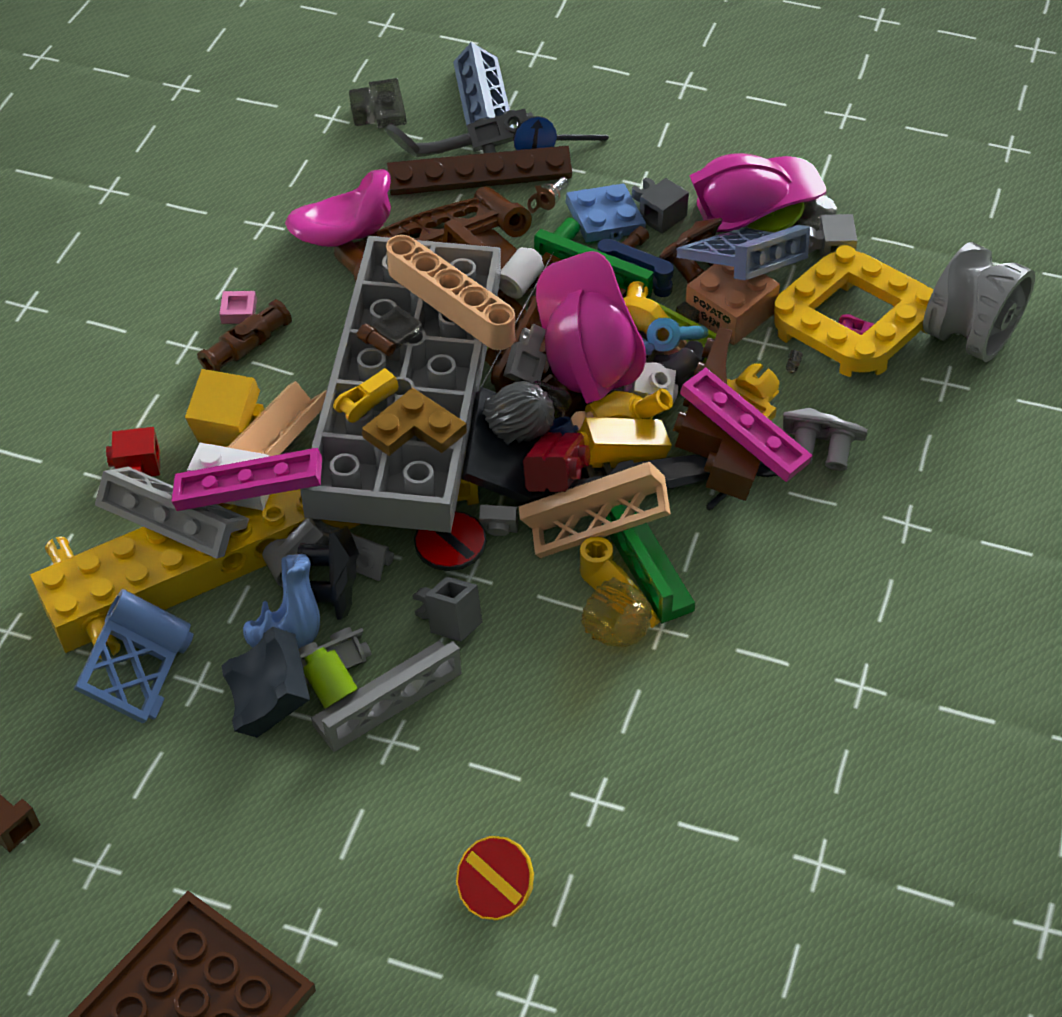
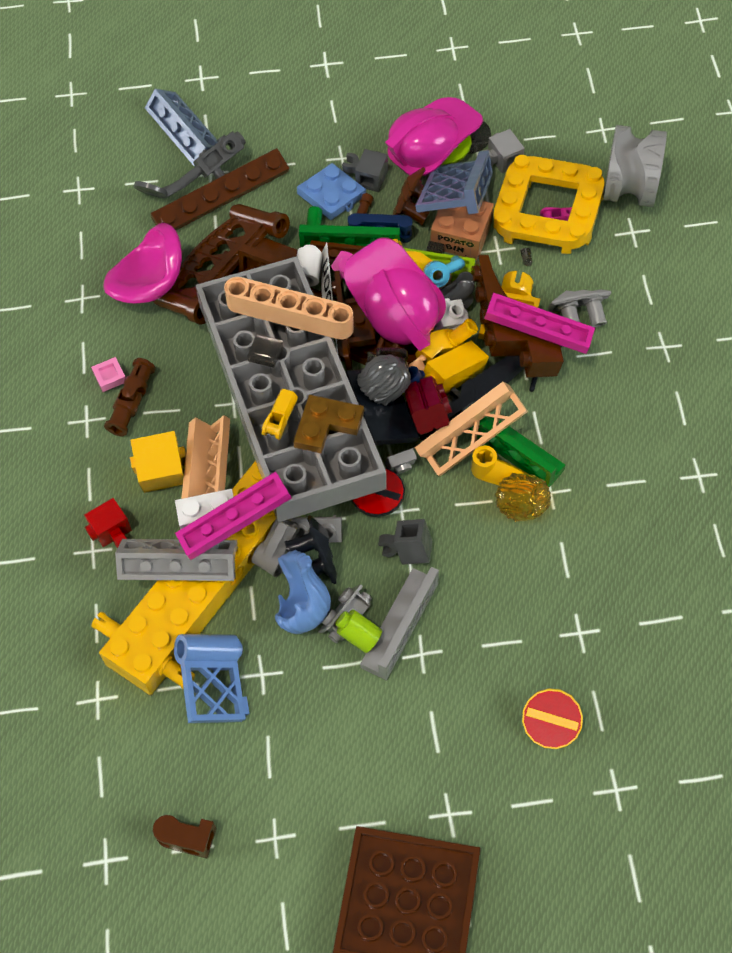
camera: 25 degrees left, 10 degrees up
black brick [221,627,310,738] -> none
clear smoke plate [349,78,407,128] -> none
reddish brown piece [357,323,396,356] -> none
light grey plate [503,324,547,385] -> none
blue piece [513,116,609,150] -> none
pearl gold piece [527,177,569,213] -> none

